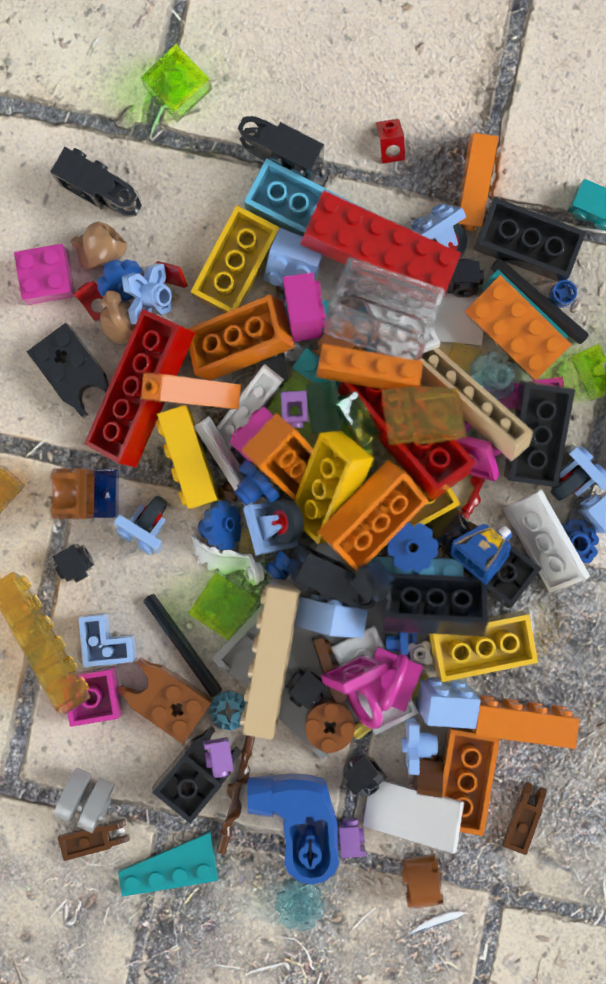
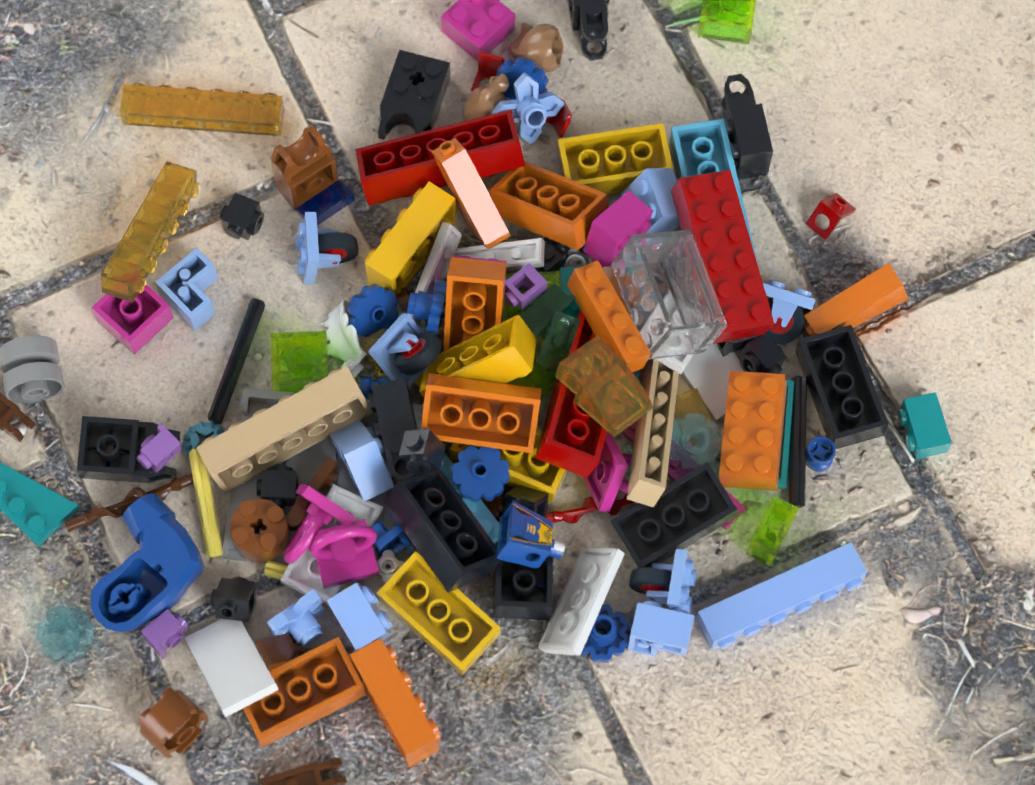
camera: 50 degrees right, 20 degrees down
dark orange brick [117,657,213,744] -> none
none -> light yellow axle [189,448,223,558]

